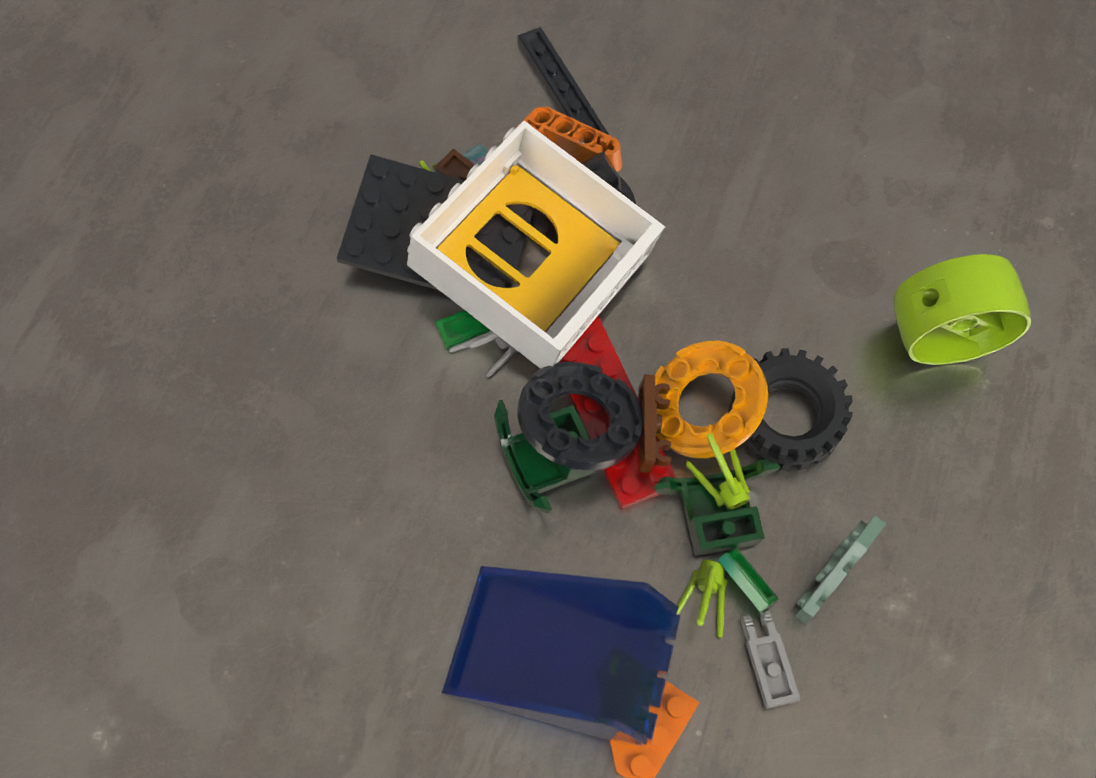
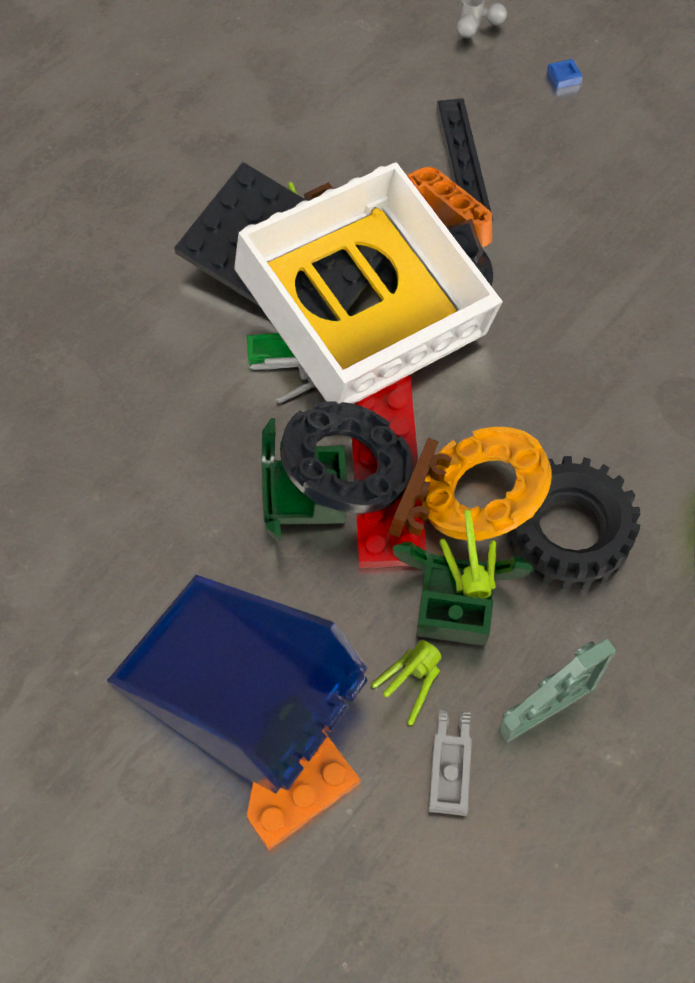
camera: 20 degrees right, 5 degrees down
green tile [718,549,778,612] -> none

